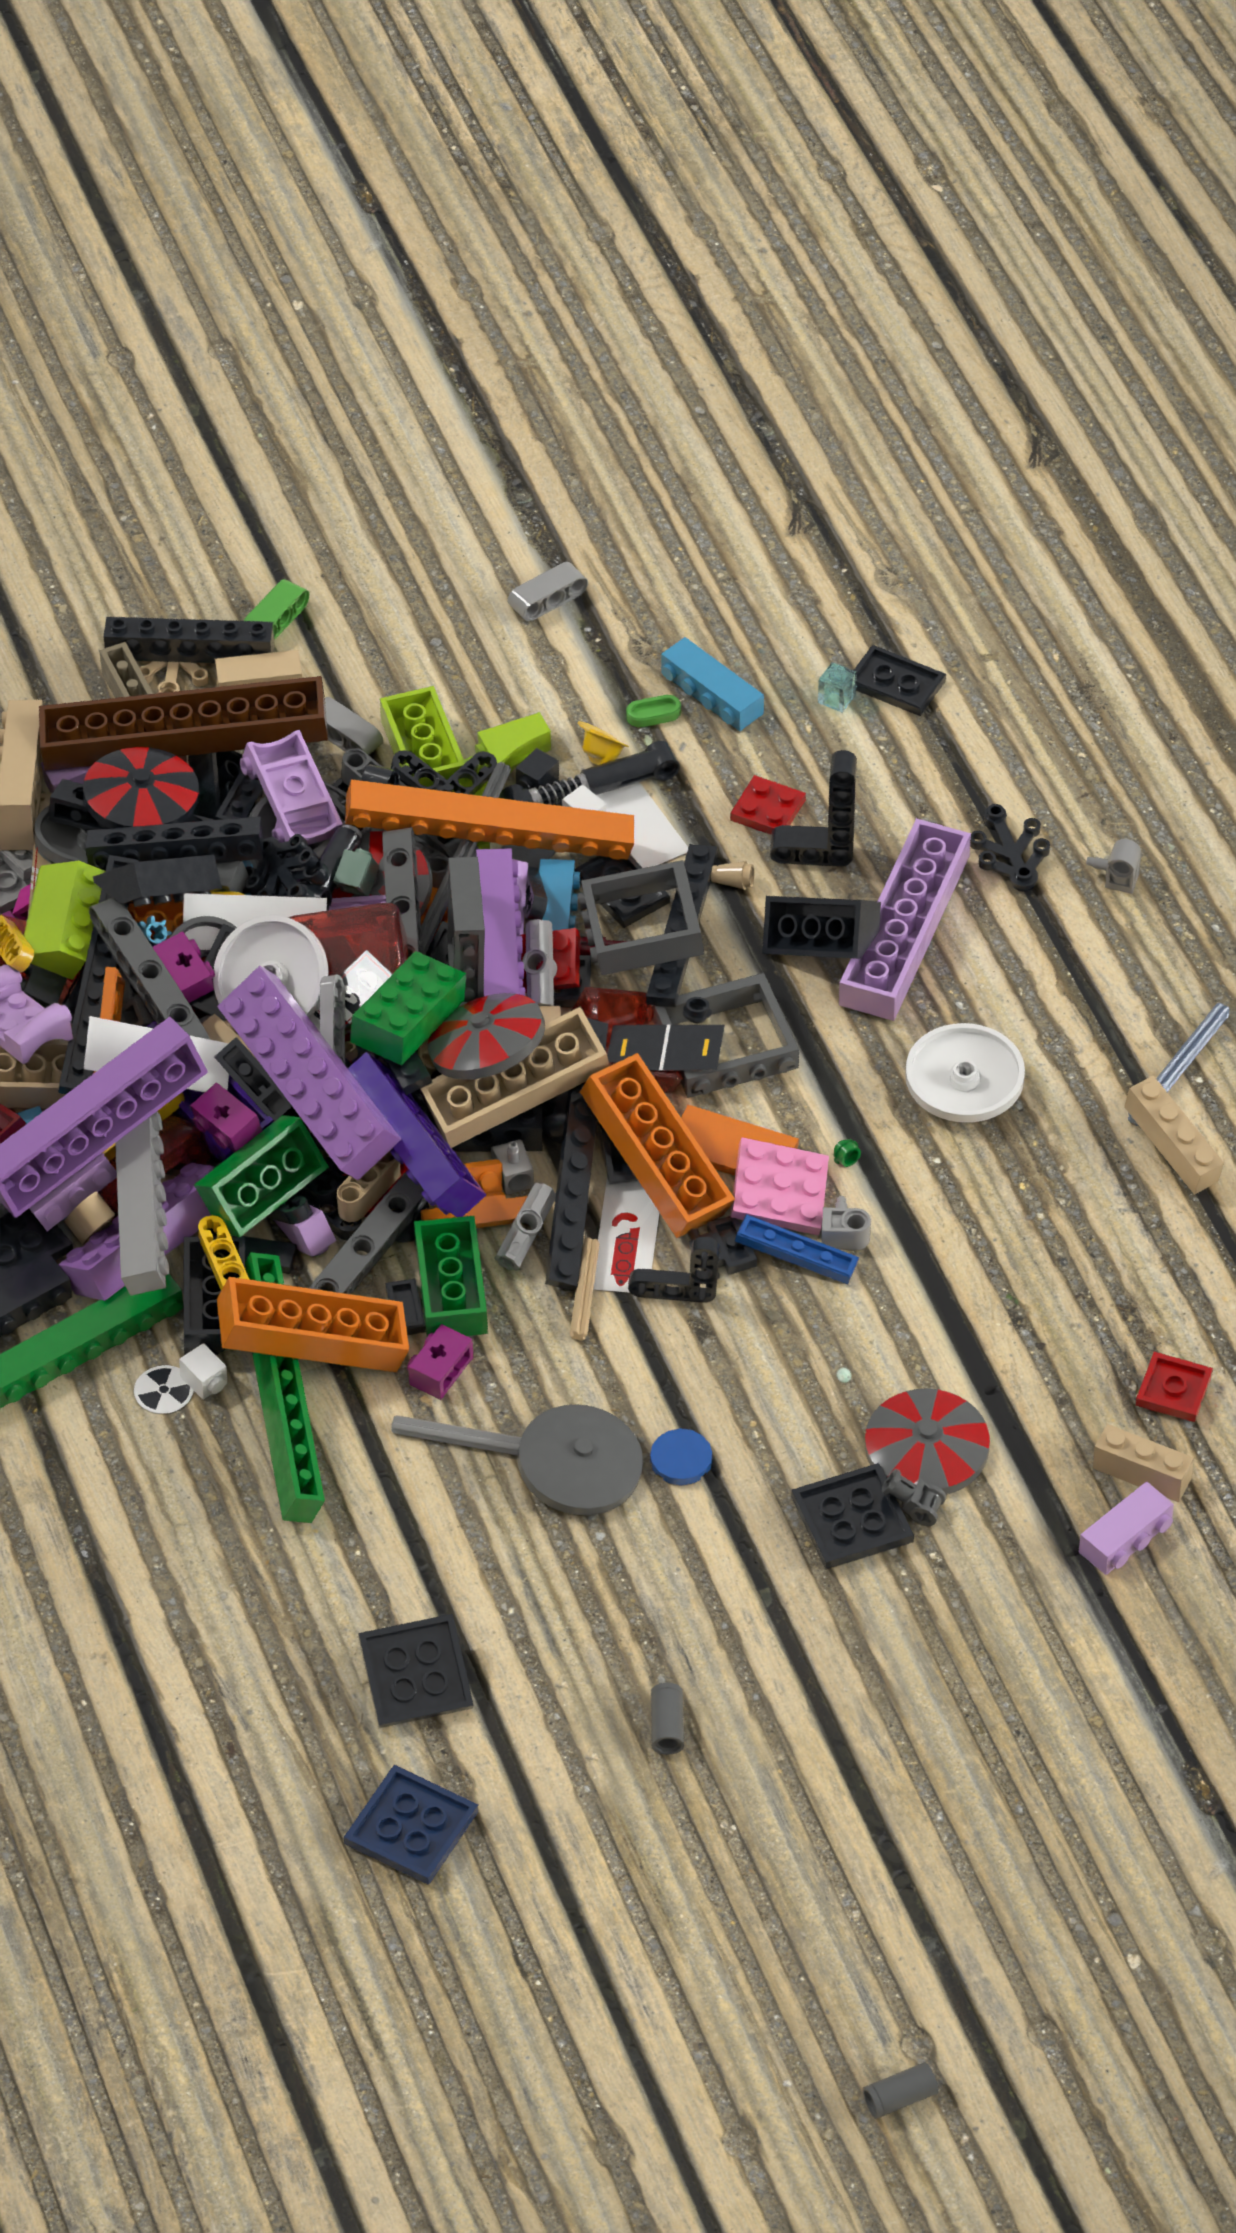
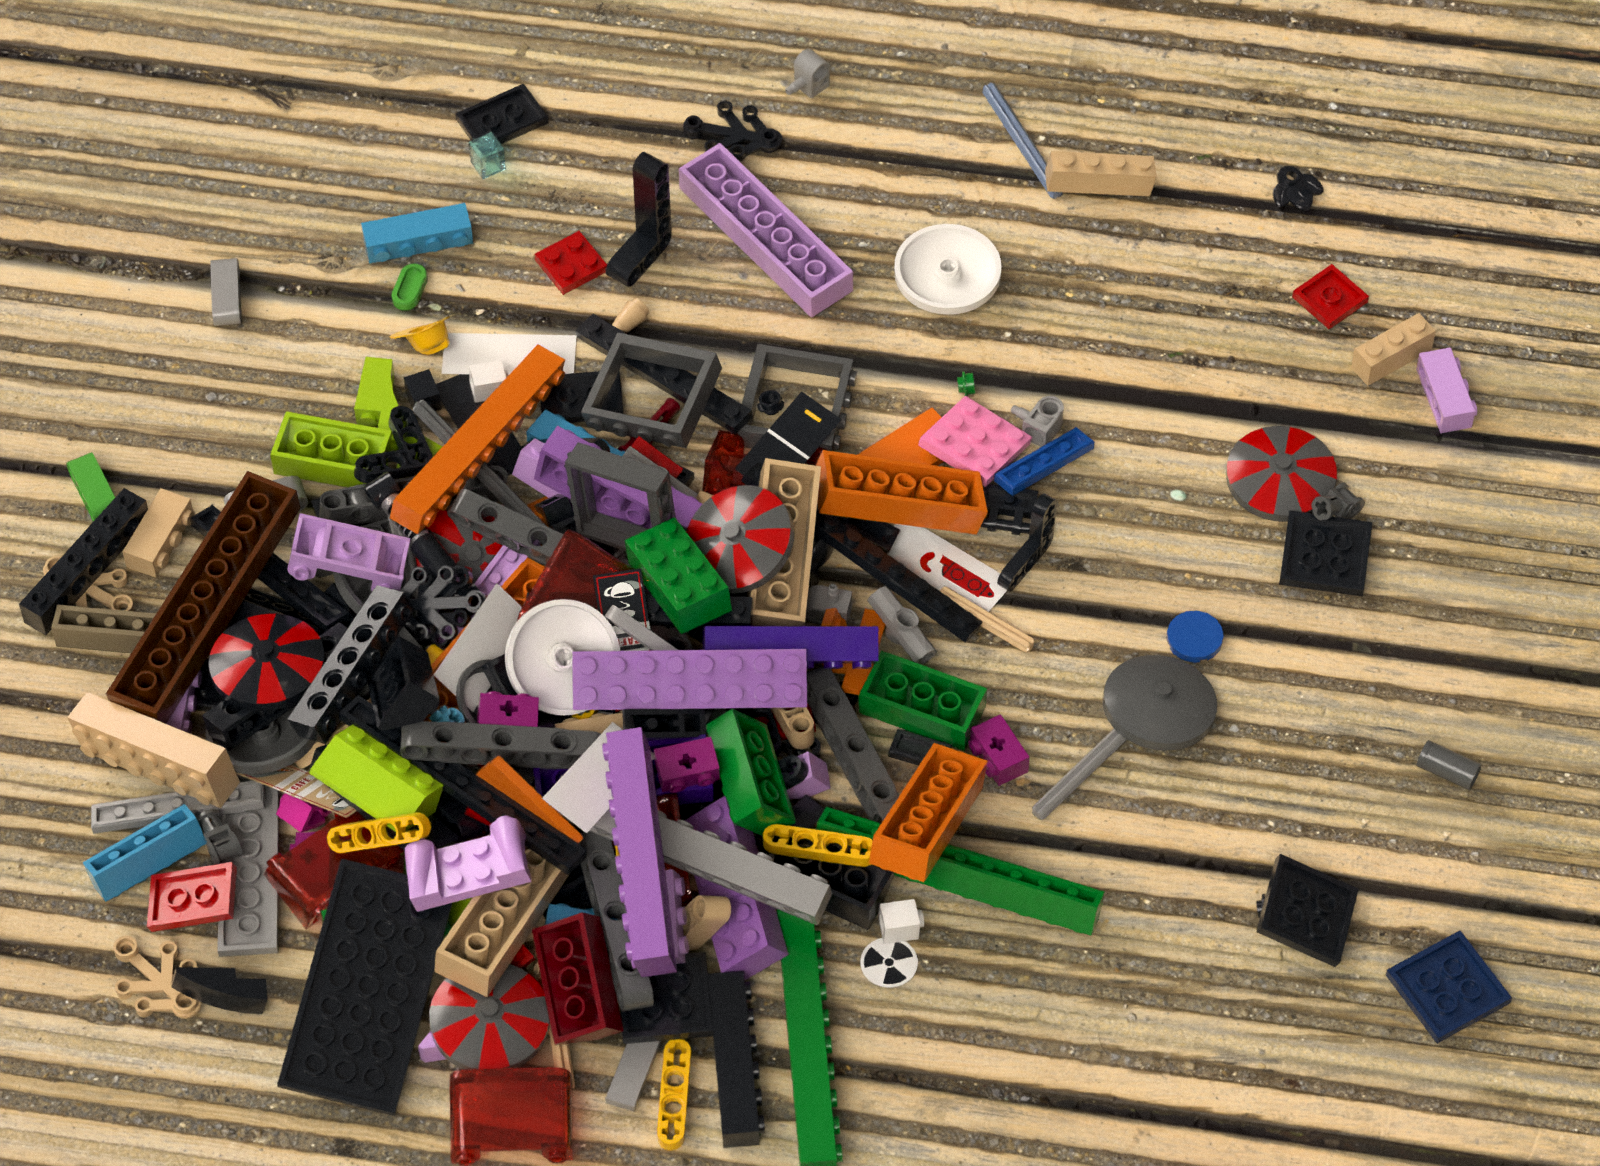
camera: 60 degrees left, 5 degrees up
sand green brick [333,849,379,896] -> none
black piece [498,741,680,805] -> none
black slope [762,896,881,959] -> none

